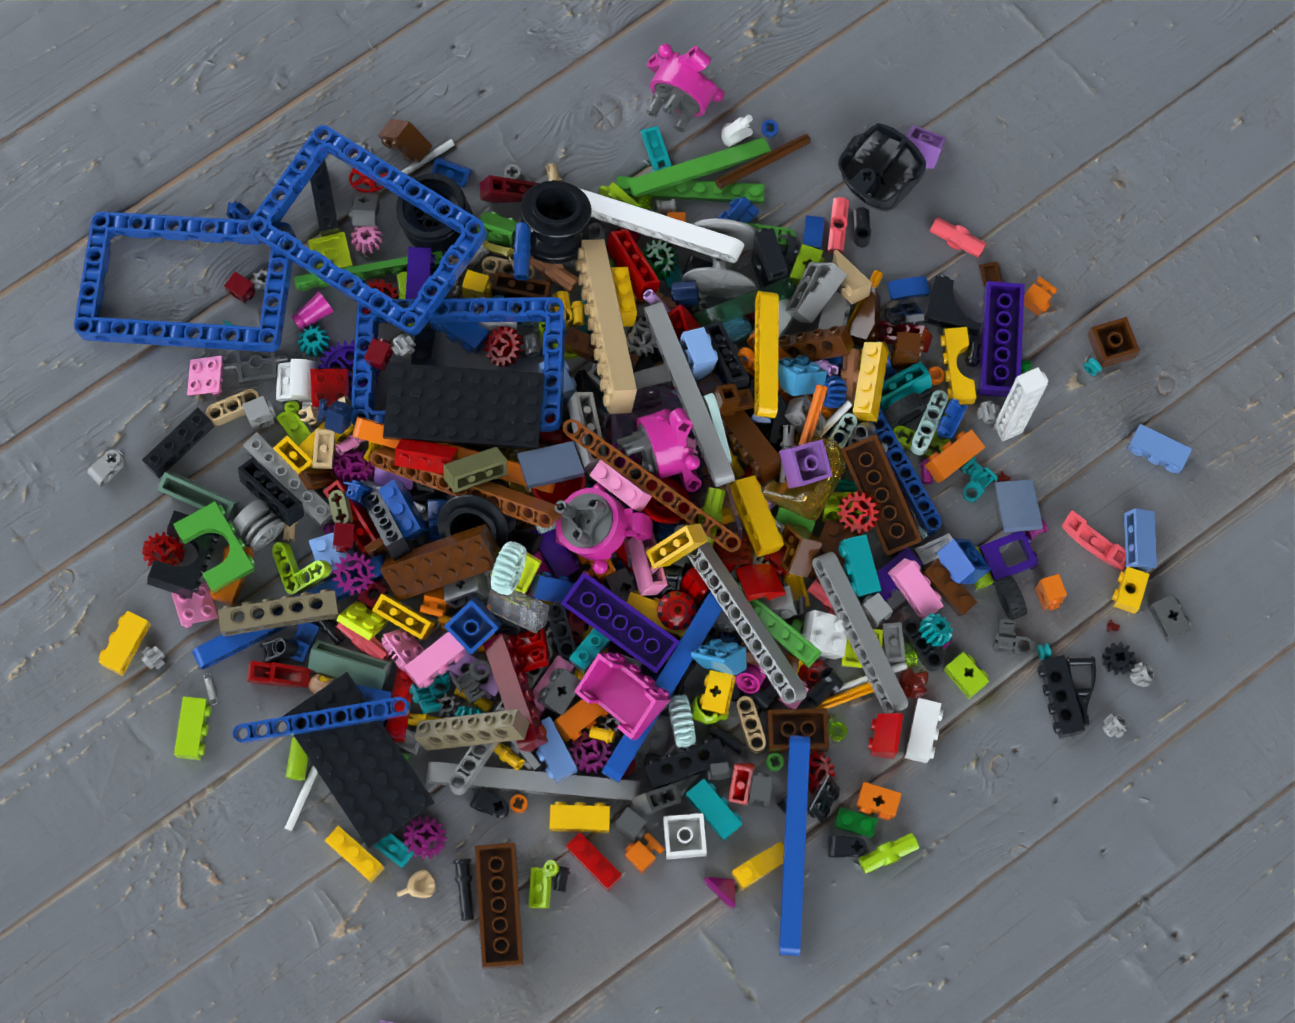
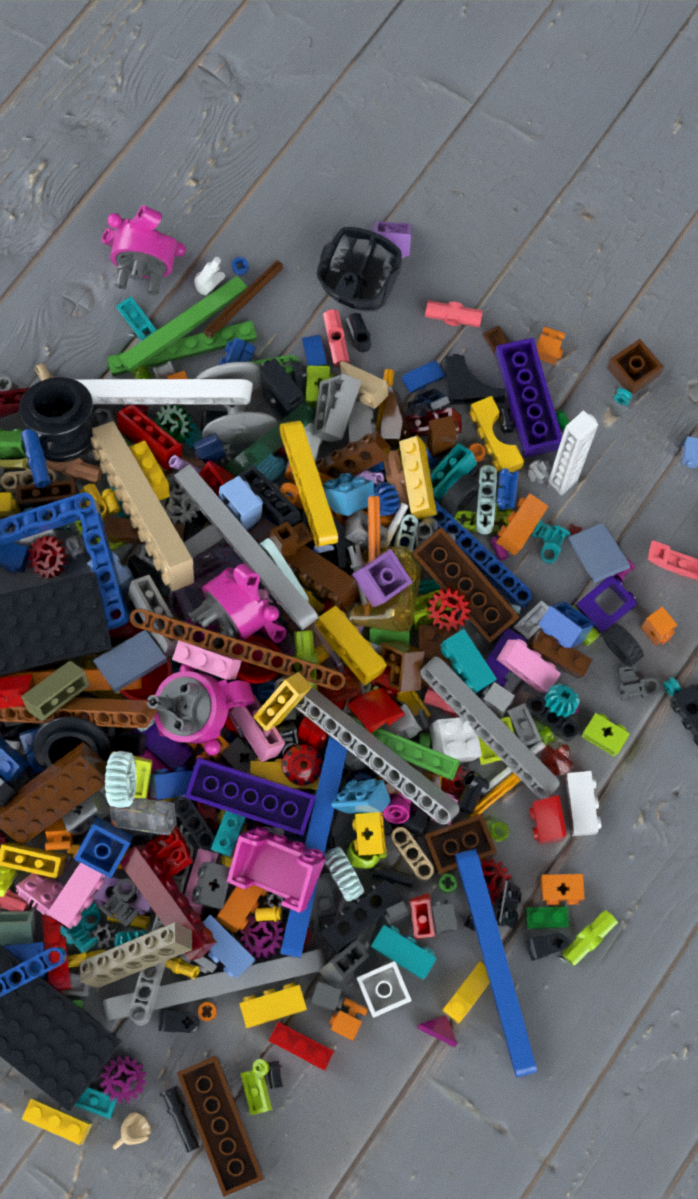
camera: 15 degrees left, 0 degrees up
lime hinge [599,182,641,208] -> none

